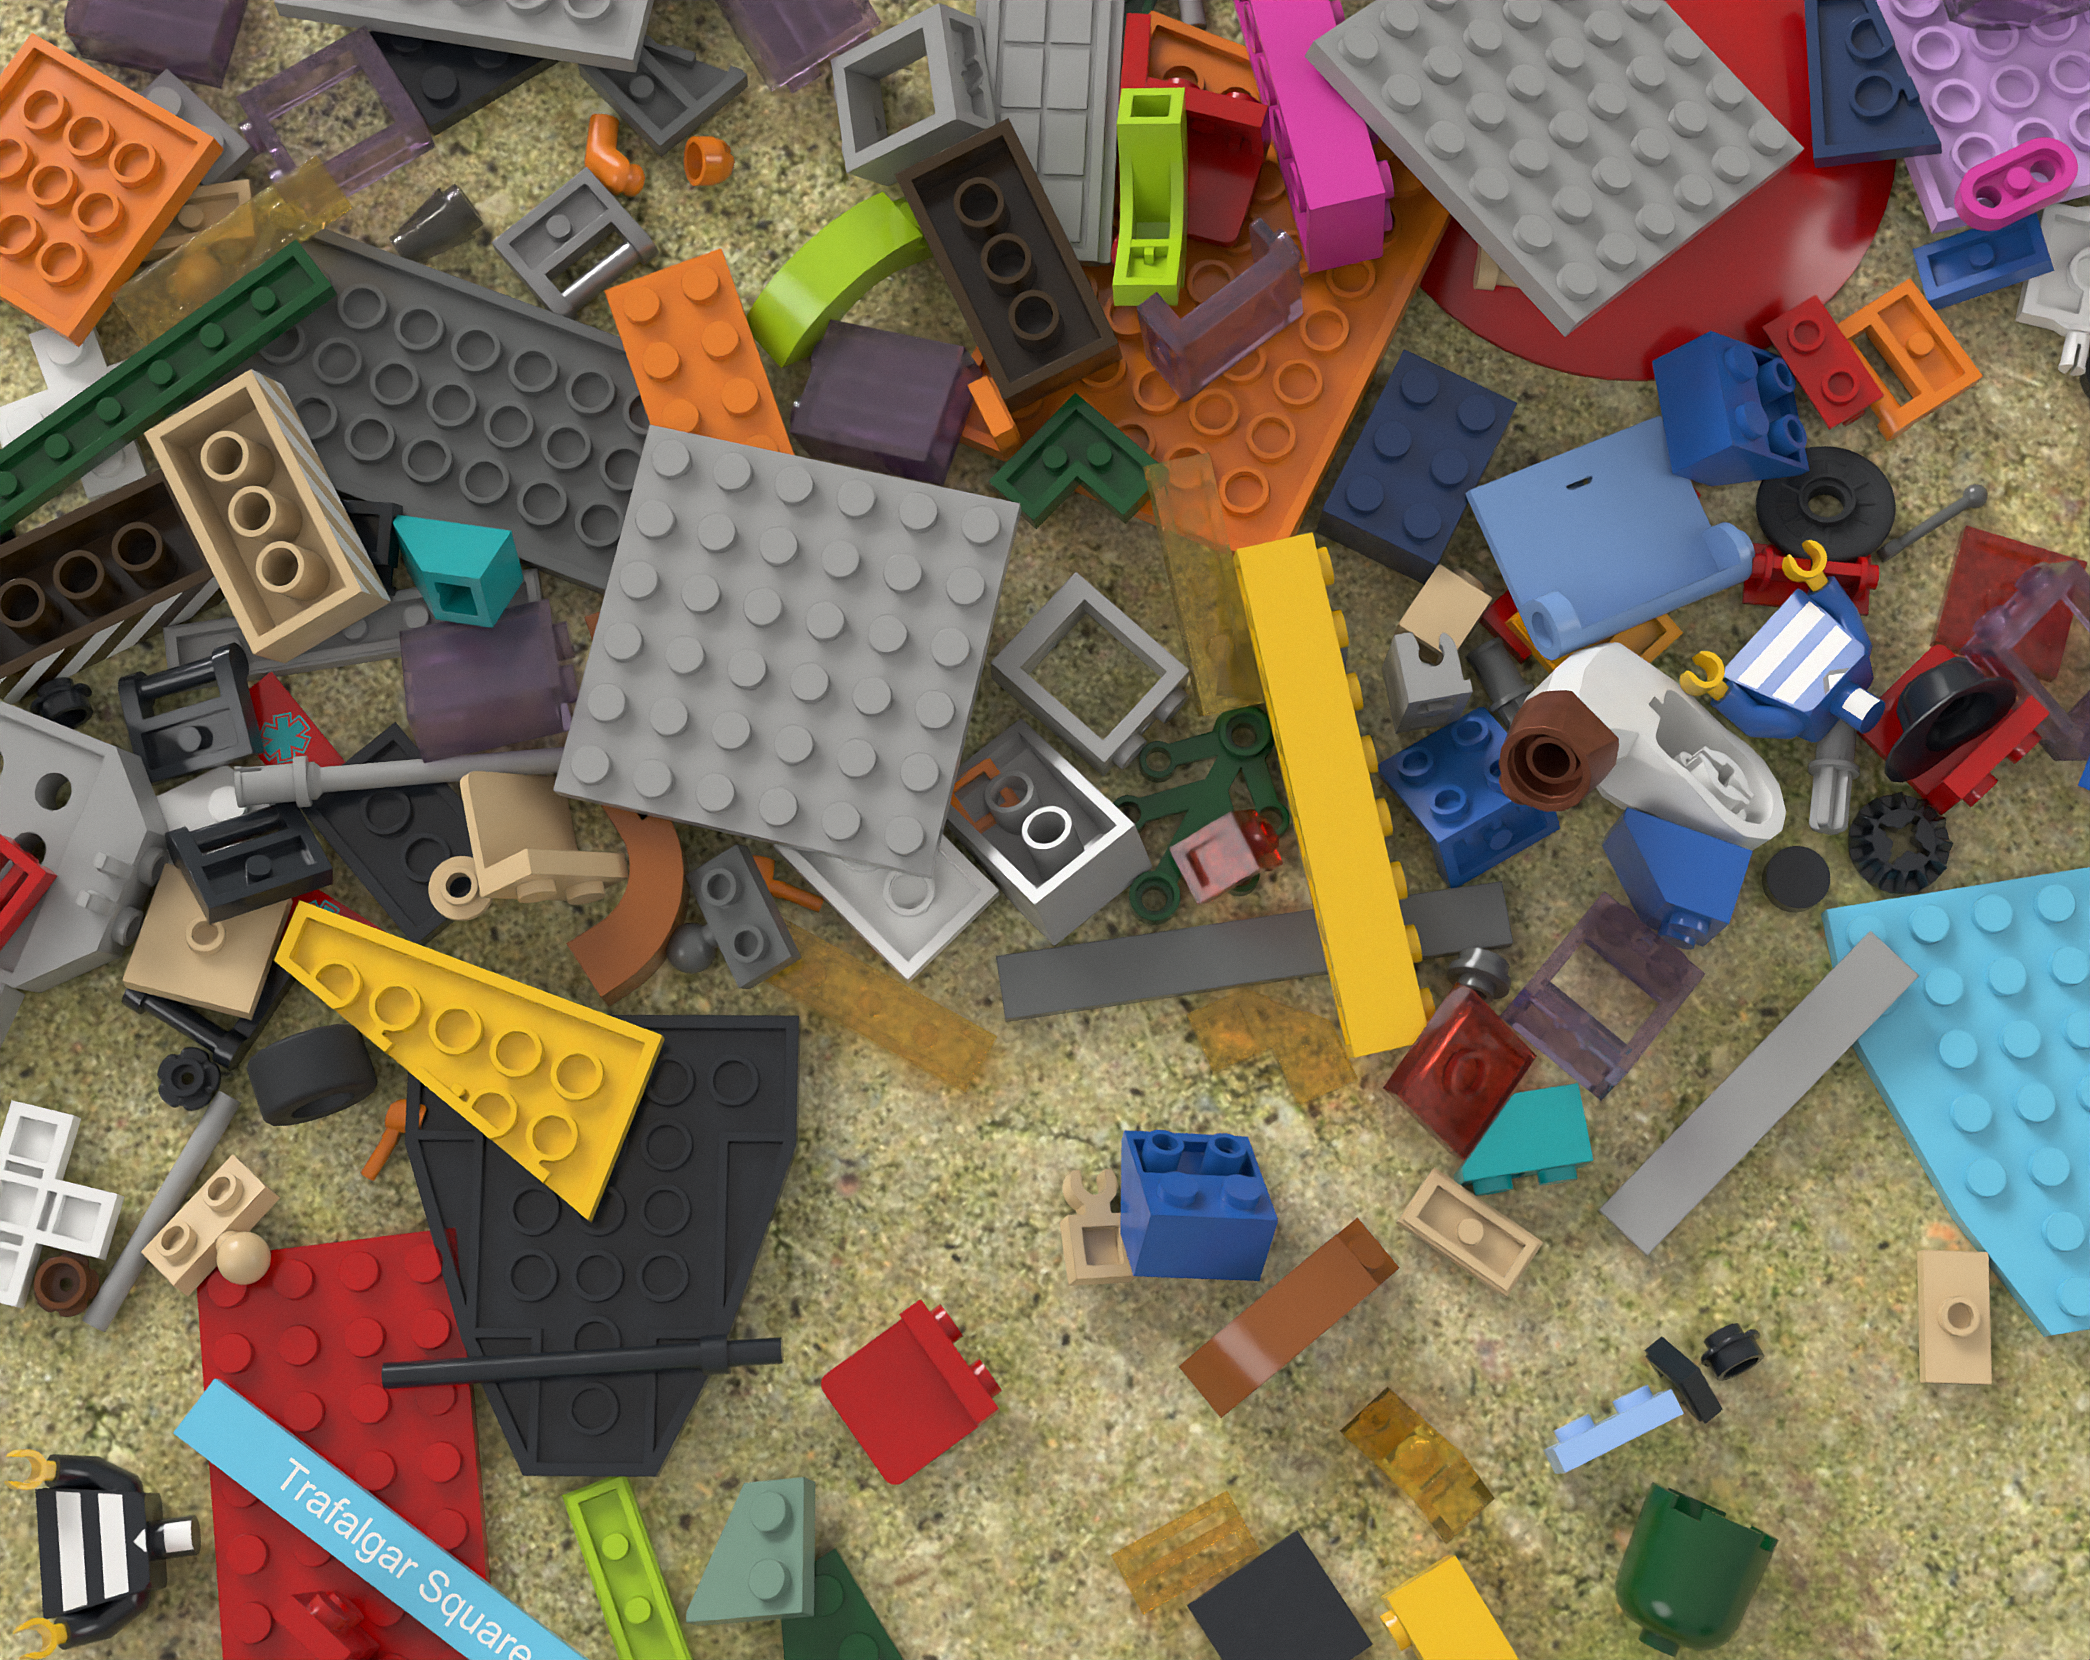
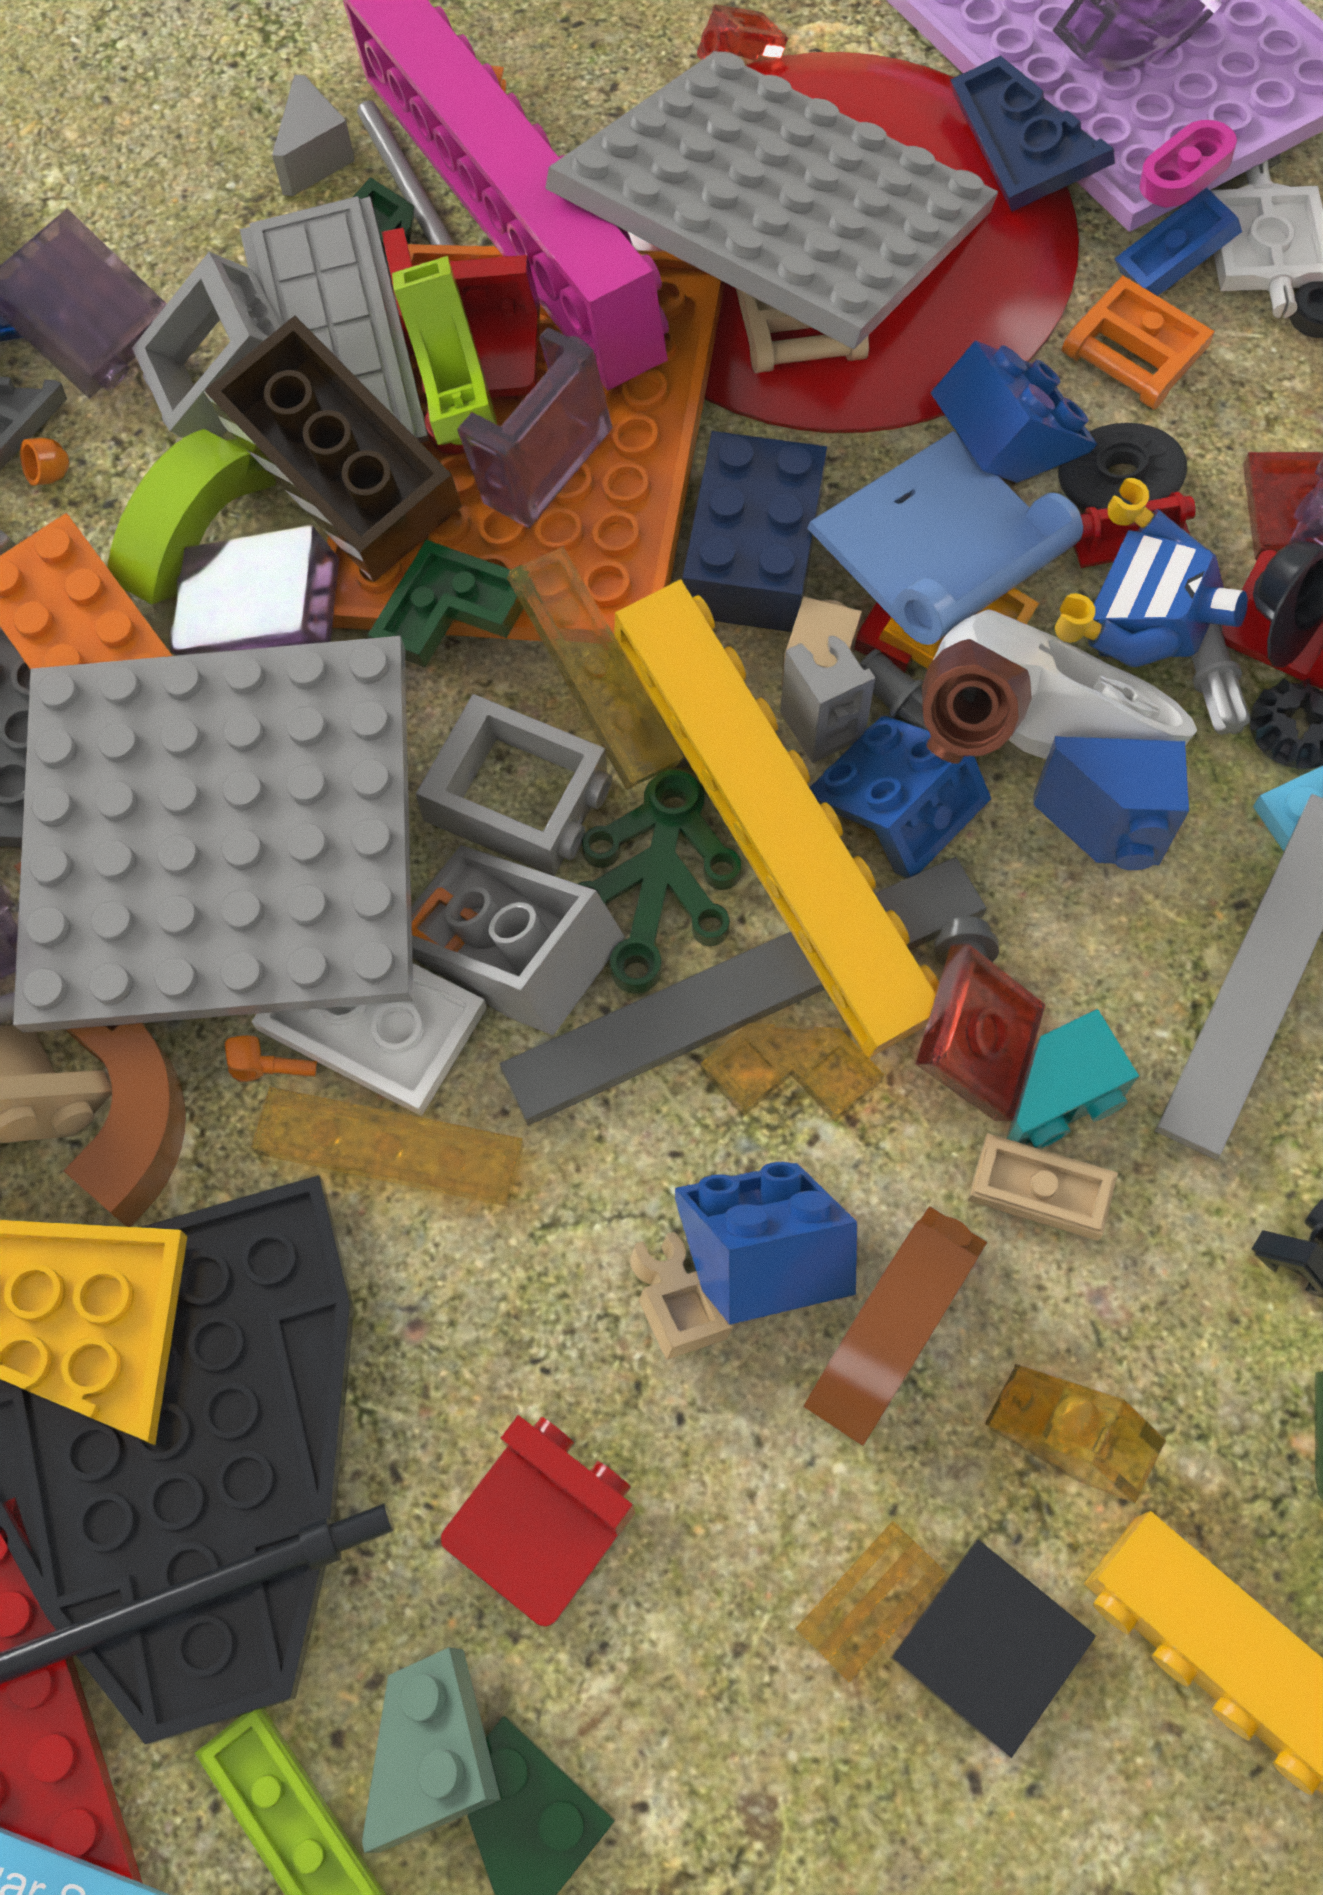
camera: 15 degrees left, 10 degrees down
dark grey plate [666,844,802,989] -> none
orange tile [967,375,1024,459] -> none
clear red bracket [1169,809,1283,905] -> none
window [1499,891,1705,1101] -> none
light blue plate [1543,1384,1684,1474] -> none
red hinge [1762,294,1884,430] -> none
black tile [1762,846,1830,913] -> none
dark grey hinge [1876,484,1988,563] -> none

